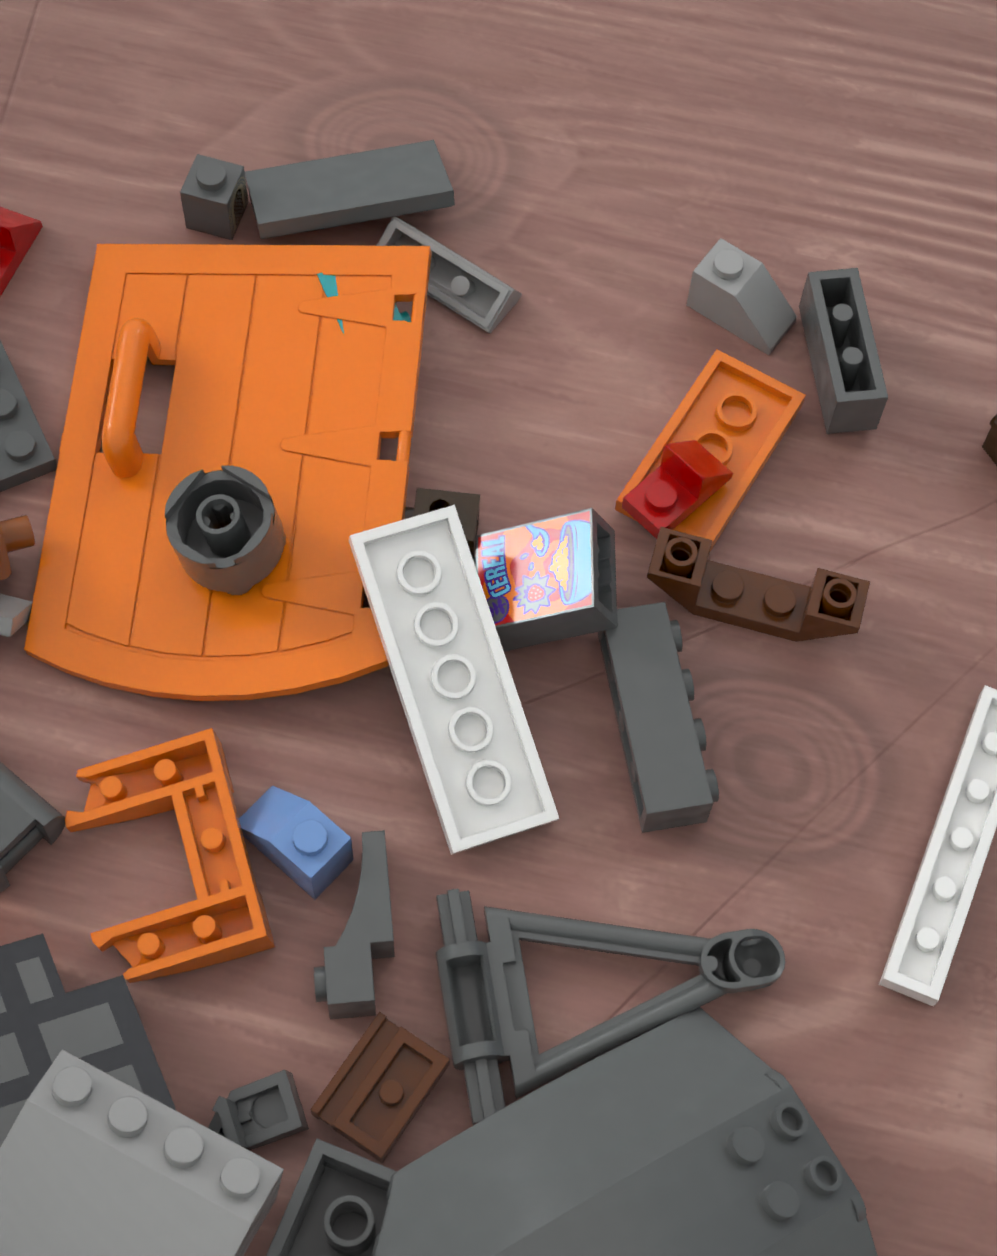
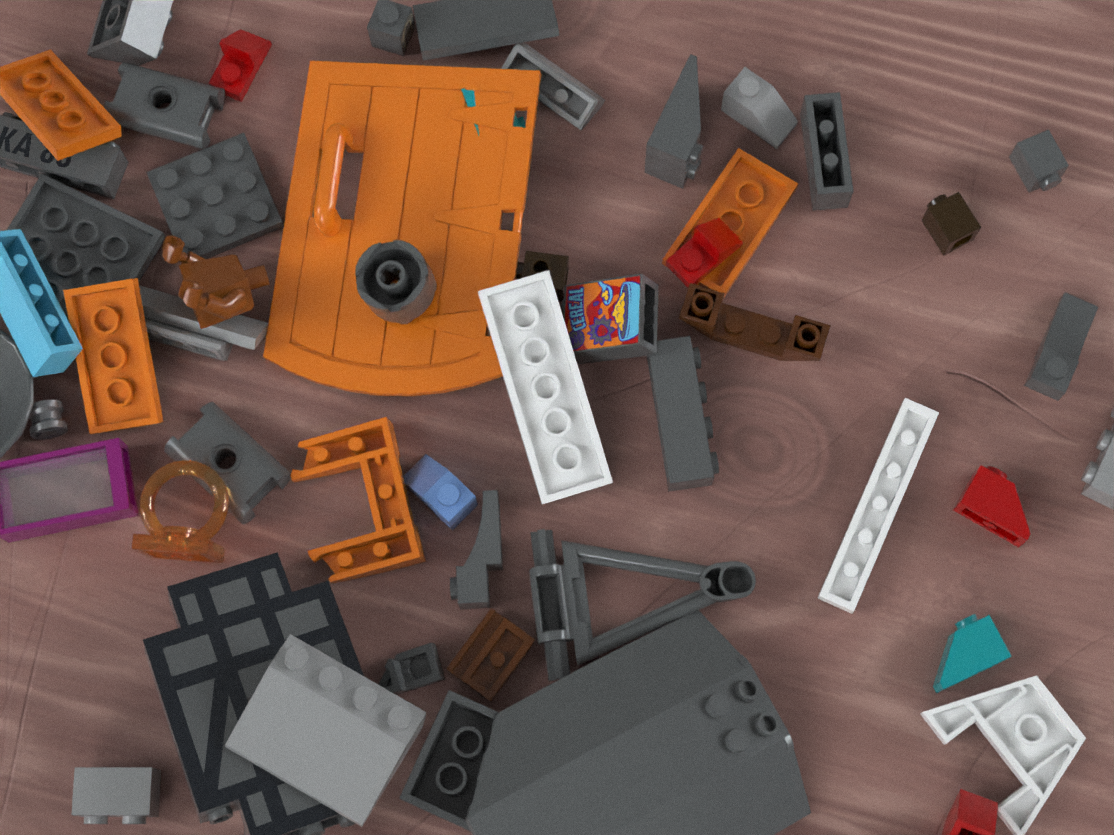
camera: 10 degrees right, 10 degrees up
none -> dark grey slope [644,54,704,189]

